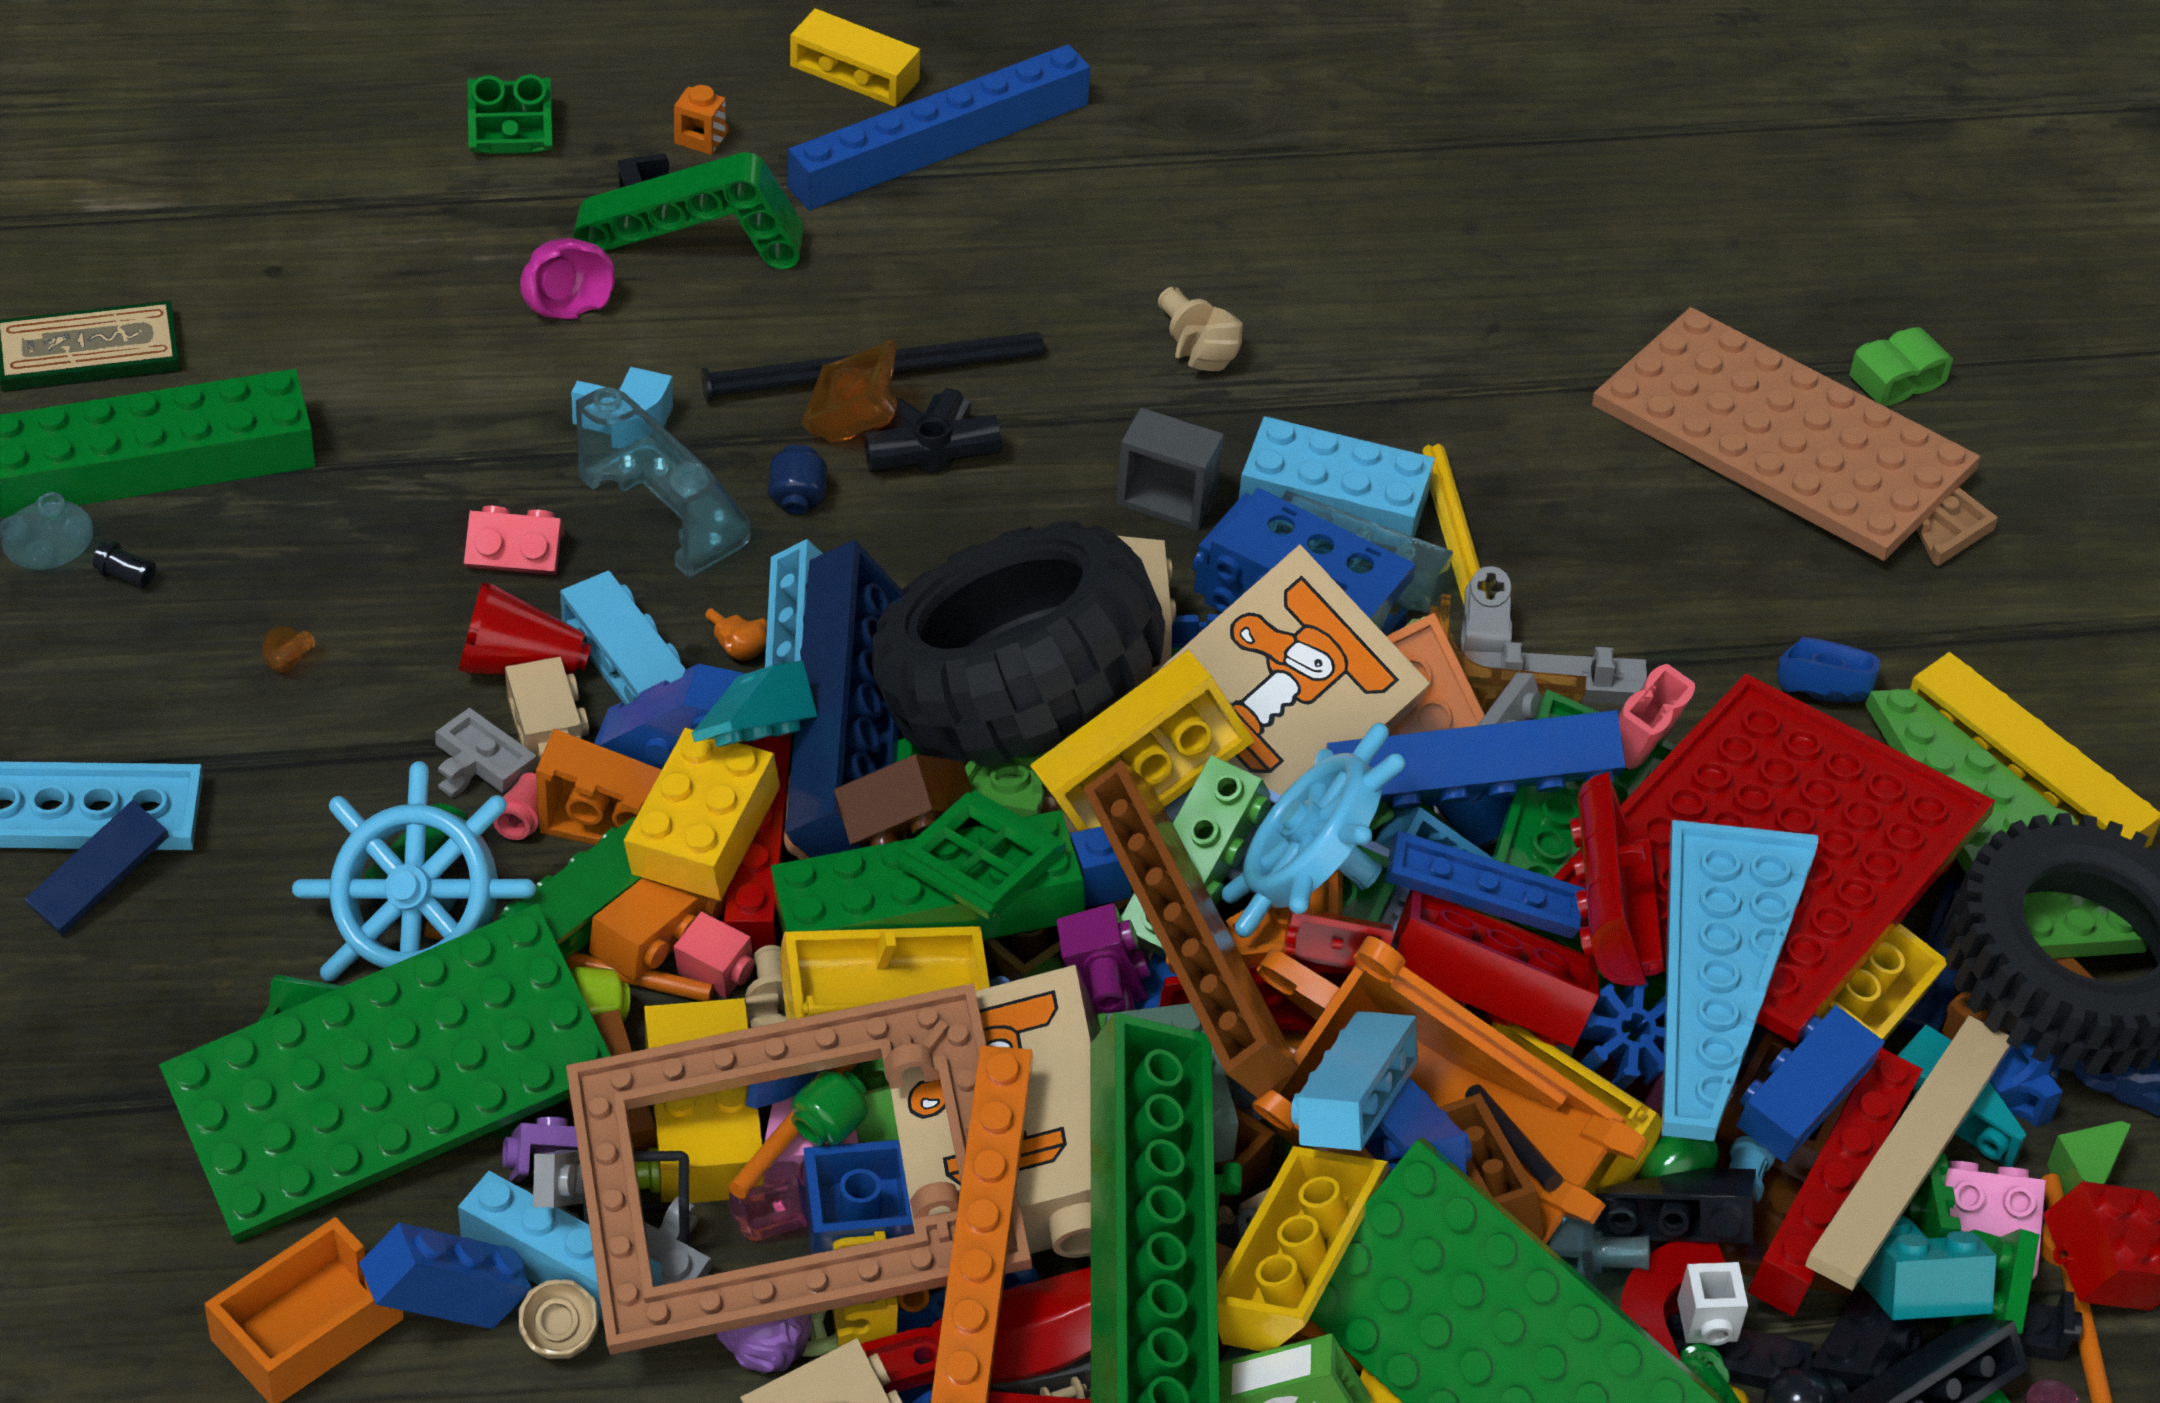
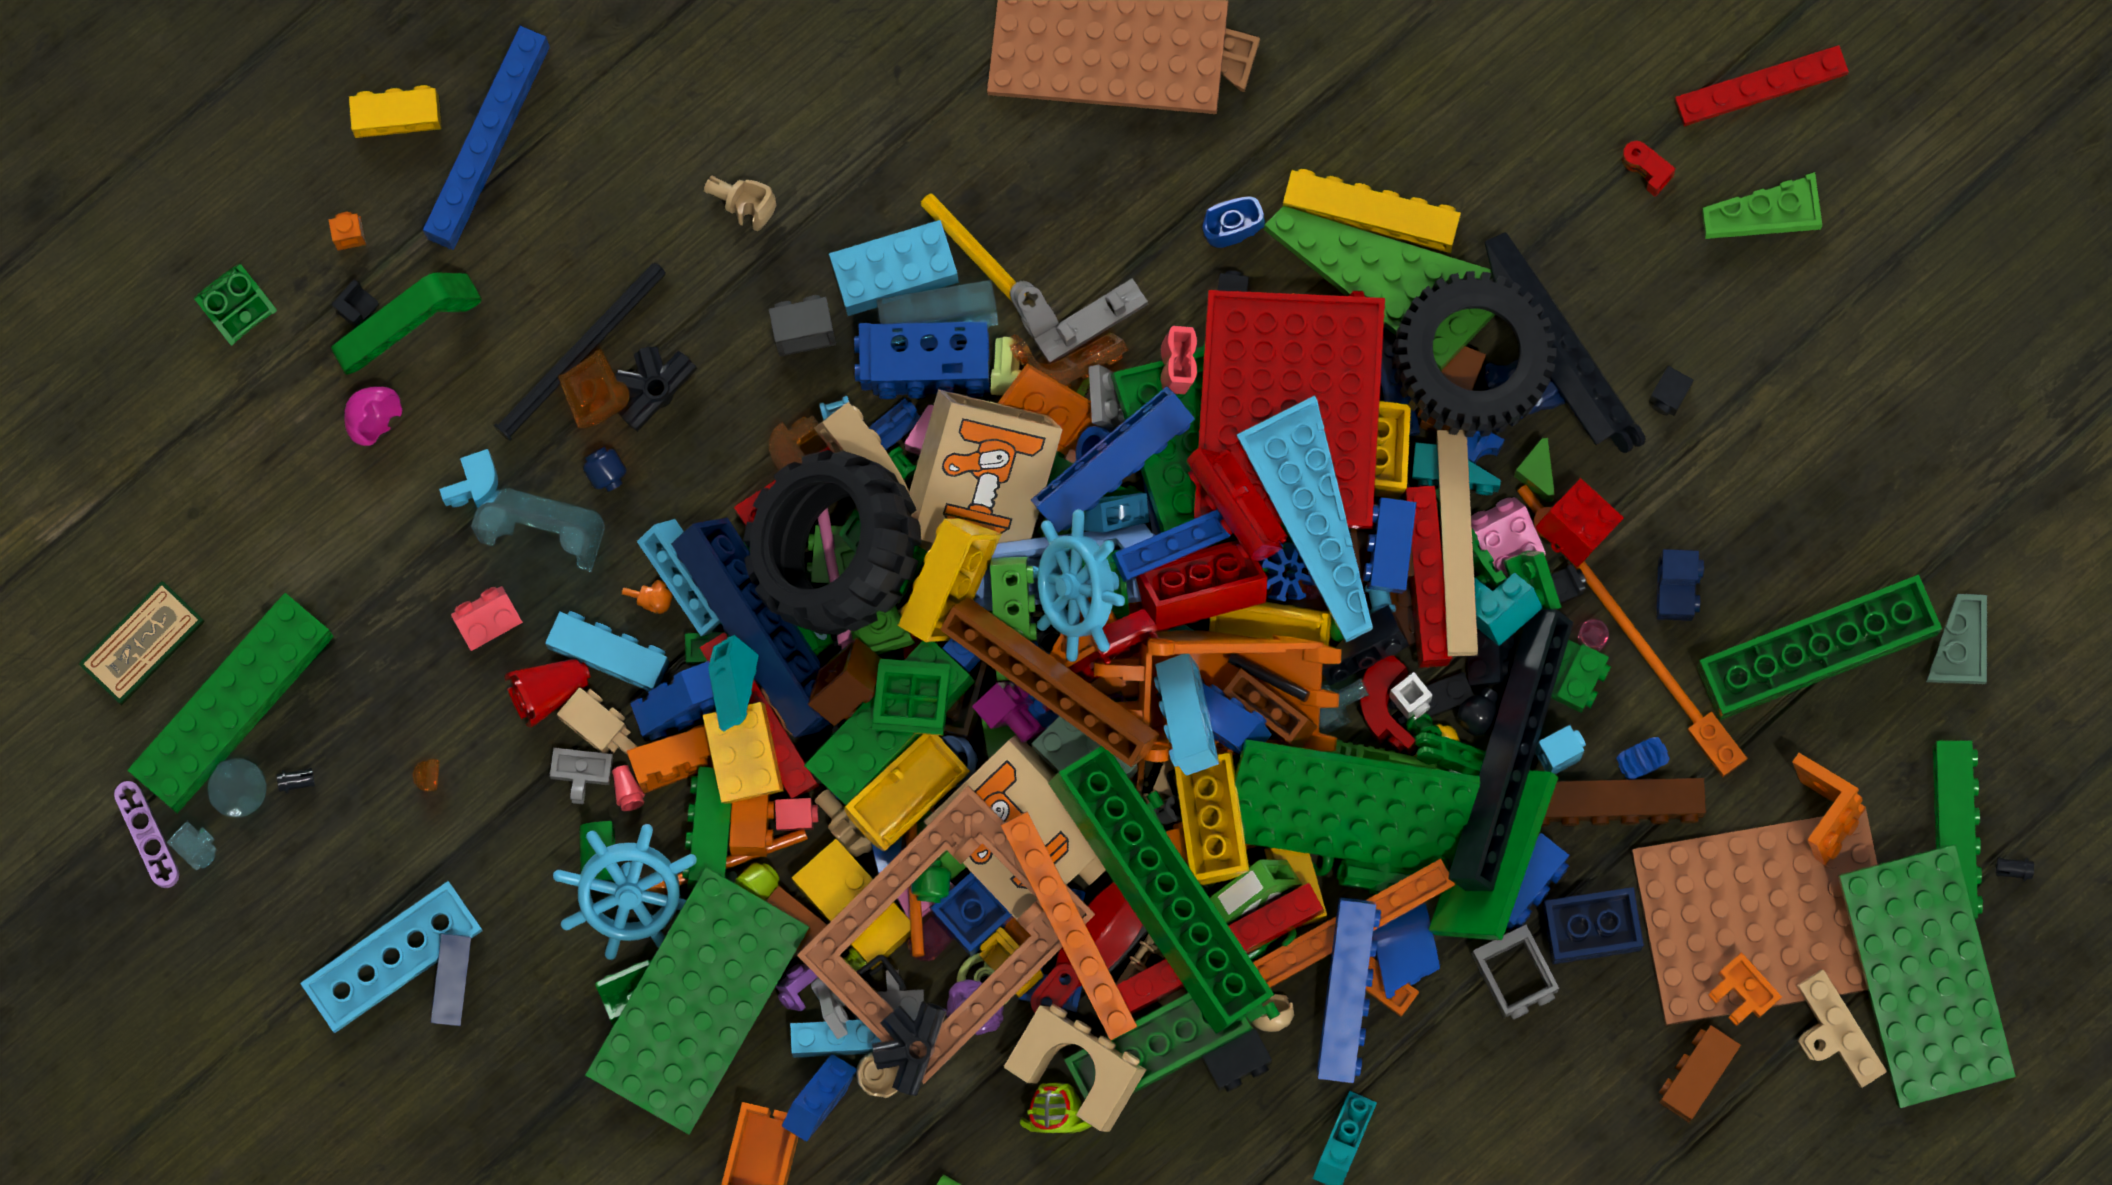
camera: 25 degrees left, 30 degrees up
none -> black piece [872,1001,947,1096]

